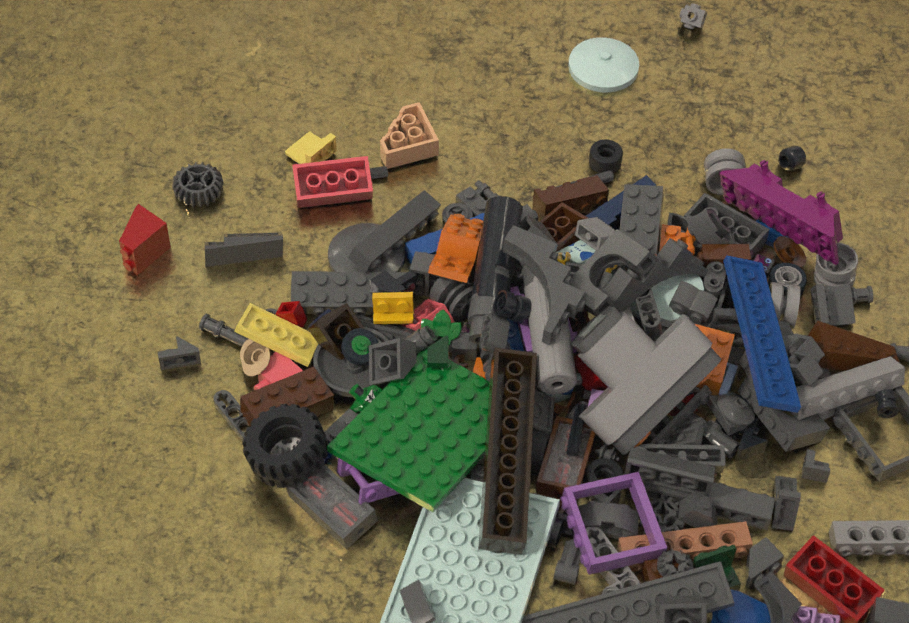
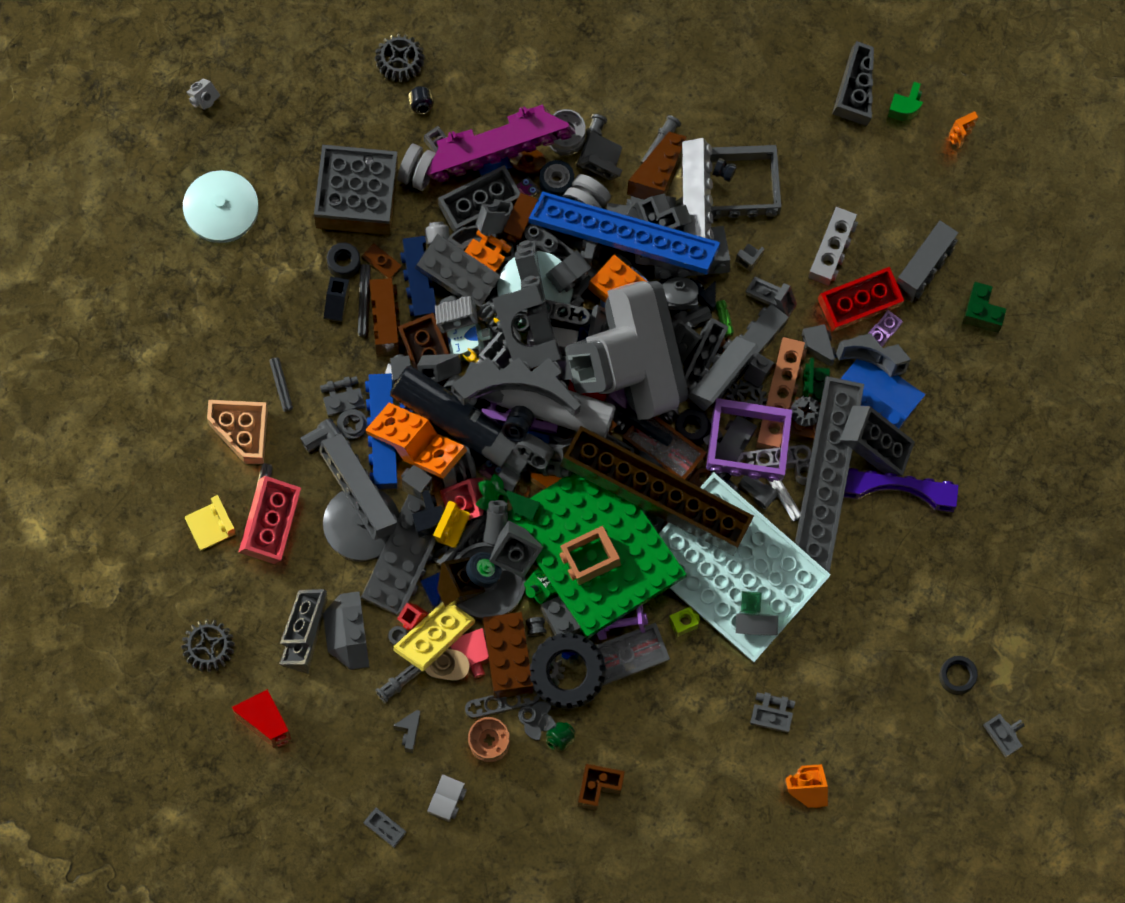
camera: 70 degrees left, 20 degrees up
none -> dark grey axle [270,357,293,412]
none -> dark grey piece [300,418,341,453]
none -> dark grey piece [314,145,398,235]
none -> dark grey wedge [323,591,369,670]
none -> black slope [324,276,350,322]
none -> reddish brown plate [361,243,402,279]
none -> dark grey plate [363,808,407,848]
none -> dark grey gear [375,33,425,83]
none -> light grey head [425,222,450,245]
none -> light grey brick [427,775,467,822]
none -> nougat wheel [468,717,510,762]
none -> dark grey plate [518,701,555,740]
none -> dark grey wheel [525,617,547,637]
none -> dark green head [546,722,575,751]
none -> nougat window [559,526,621,585]
none -> reddish brown brick [577,764,625,810]
none -> lime brick [668,606,700,637]
none -> bright green axle [716,300,734,337]
none -> clear green brick [739,591,762,614]
none -> white axle [767,479,800,521]

